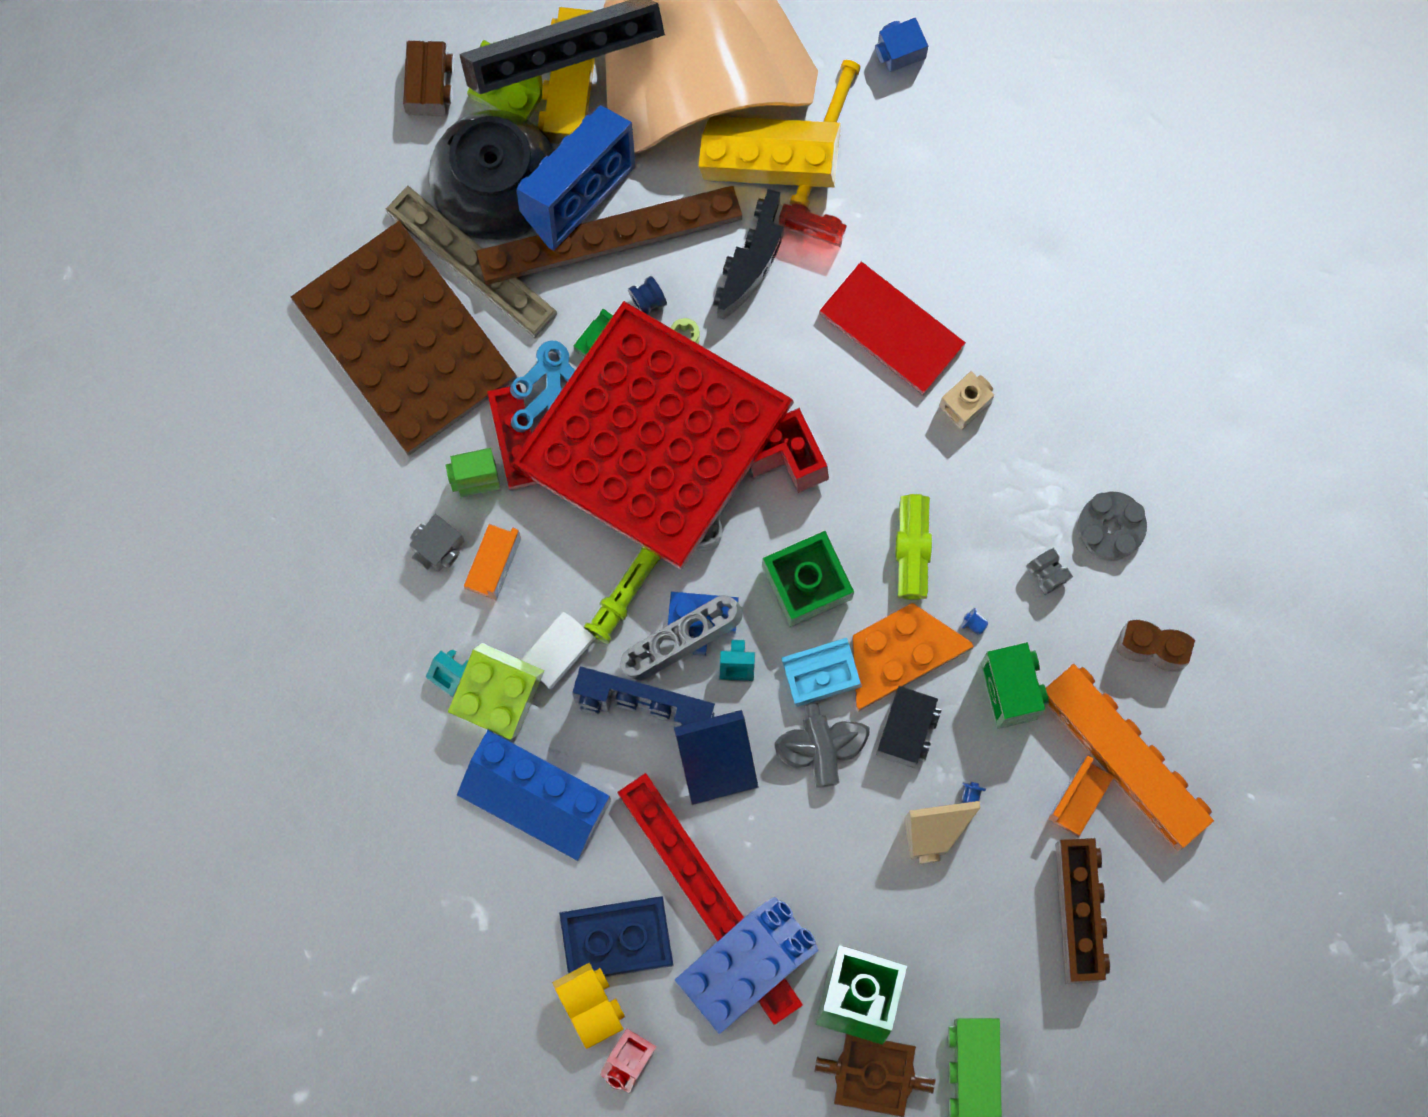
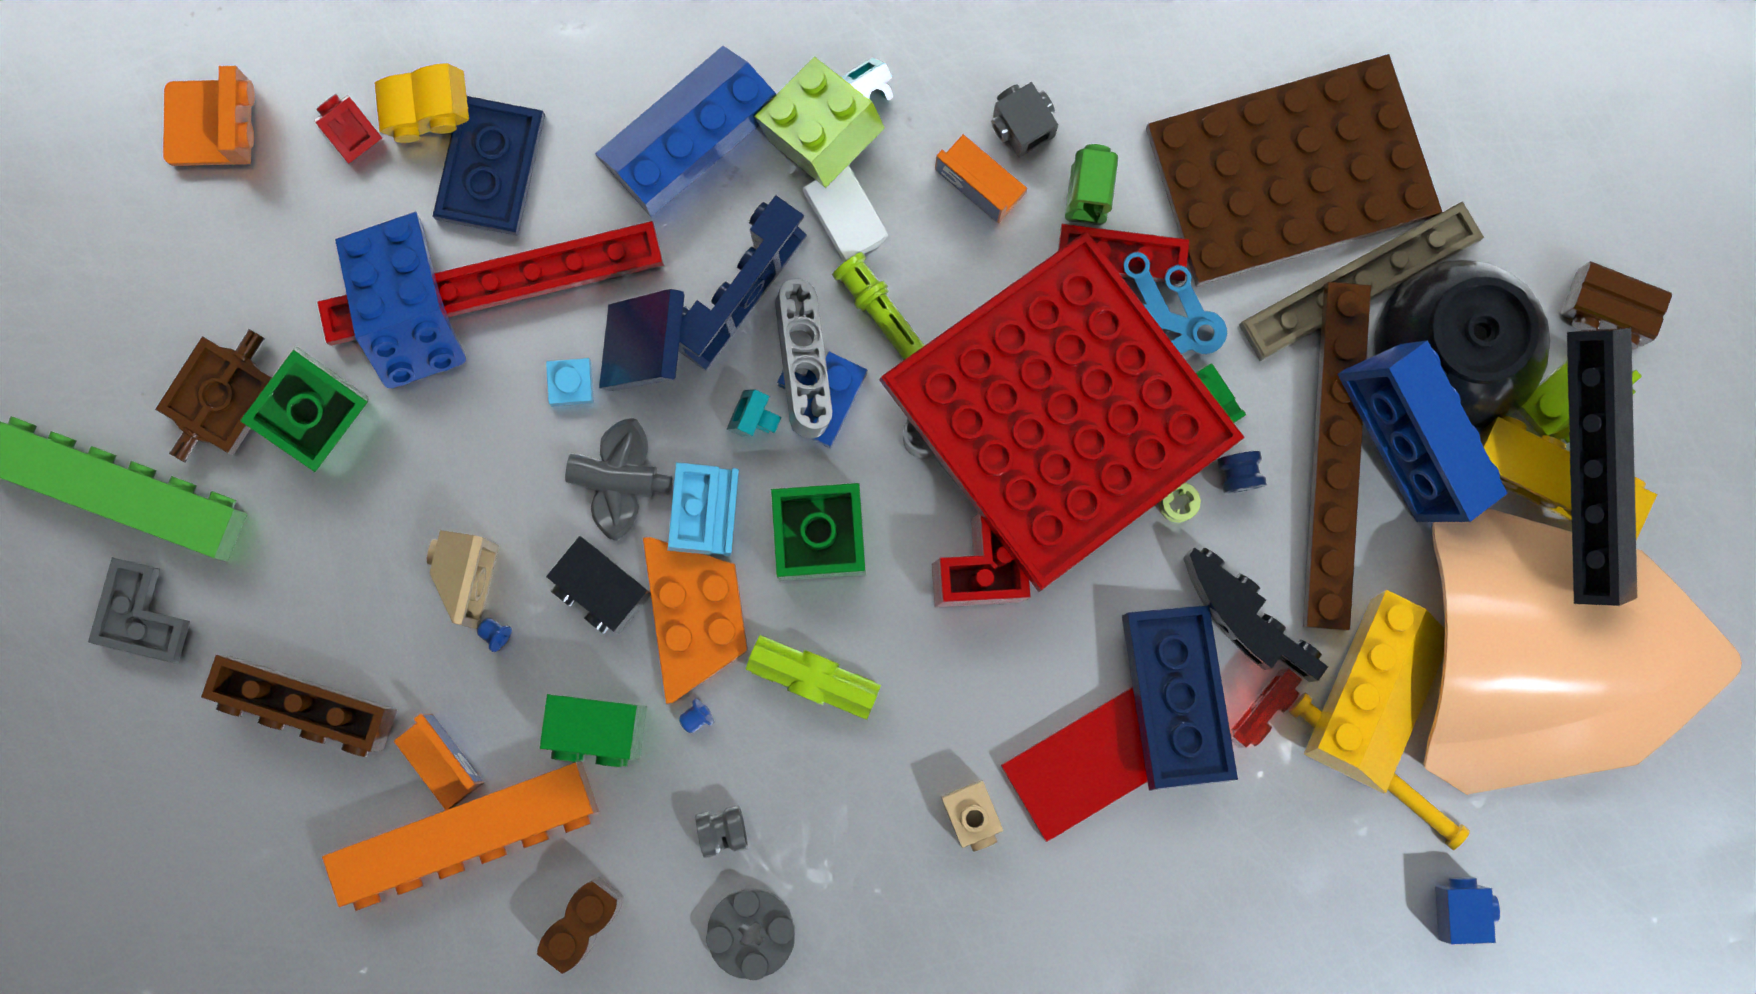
camera: 110 degrees right, 5 degrees up
none -> dark grey plate [88,557,190,663]
none -> medium azure plate [546,358,594,407]
none -> dark blue plate [1122,605,1238,791]

